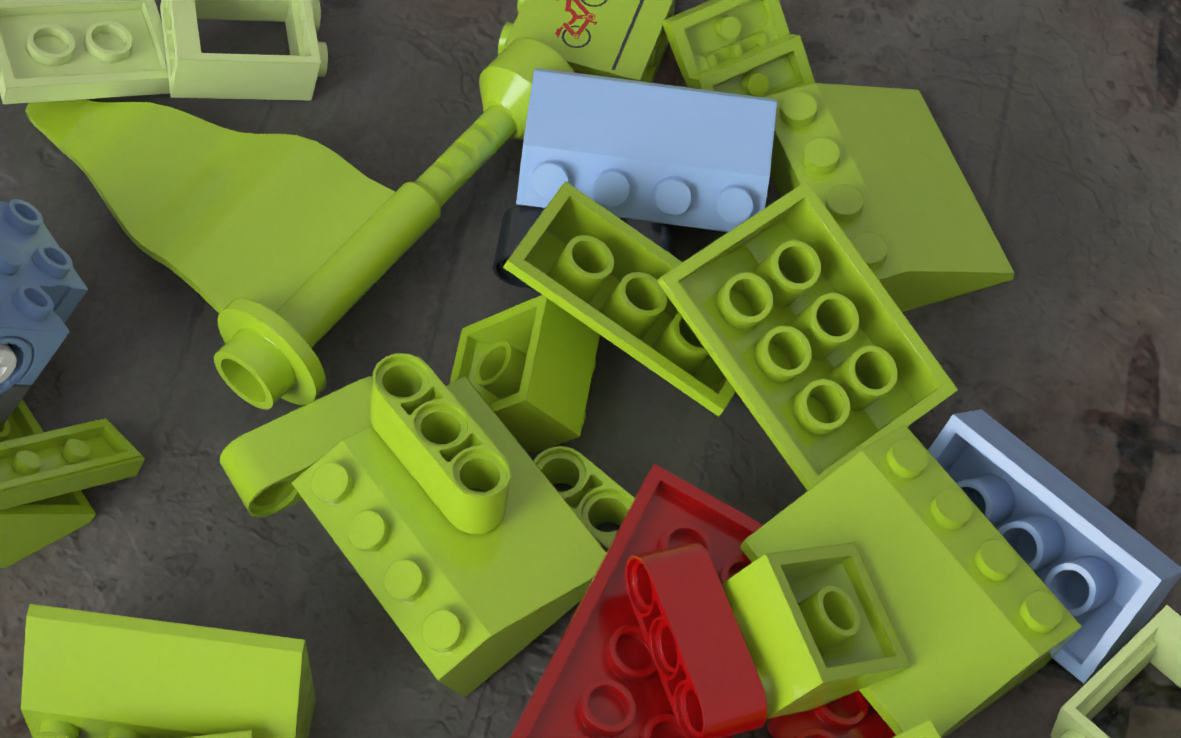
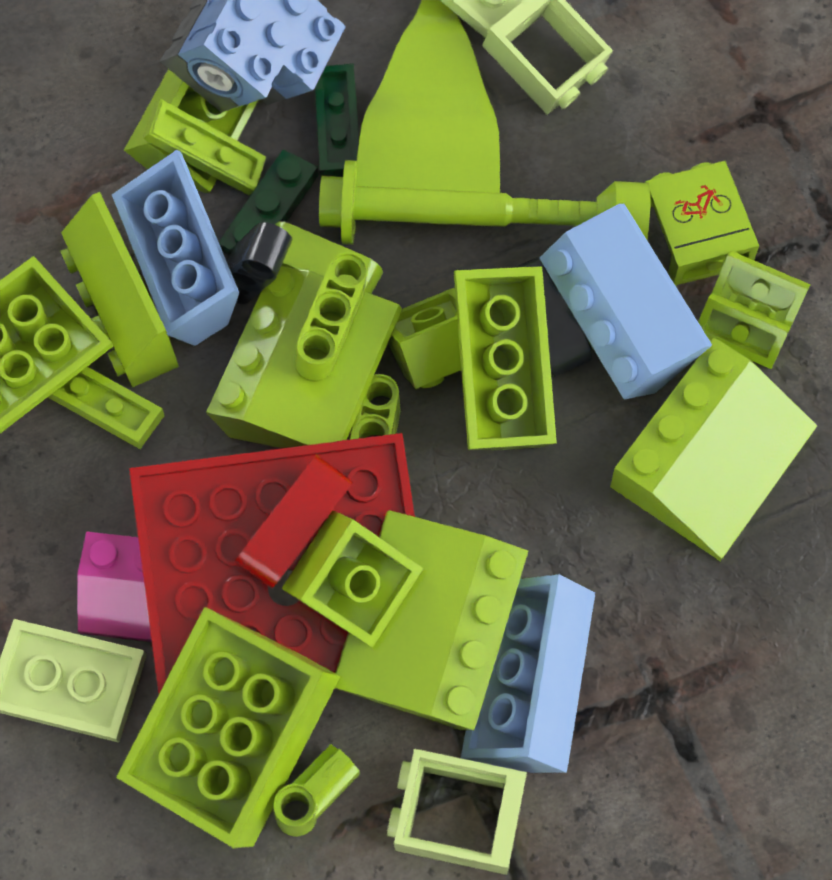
camera: 60 degrees right, 10 degrees up
lime slope [657,181,958,491] -> none
none -> light blue slope [112,150,239,346]
none -> dark green plate [219,150,319,255]
none -> black beam [226,222,293,304]
none -> dark green plate [315,63,359,177]

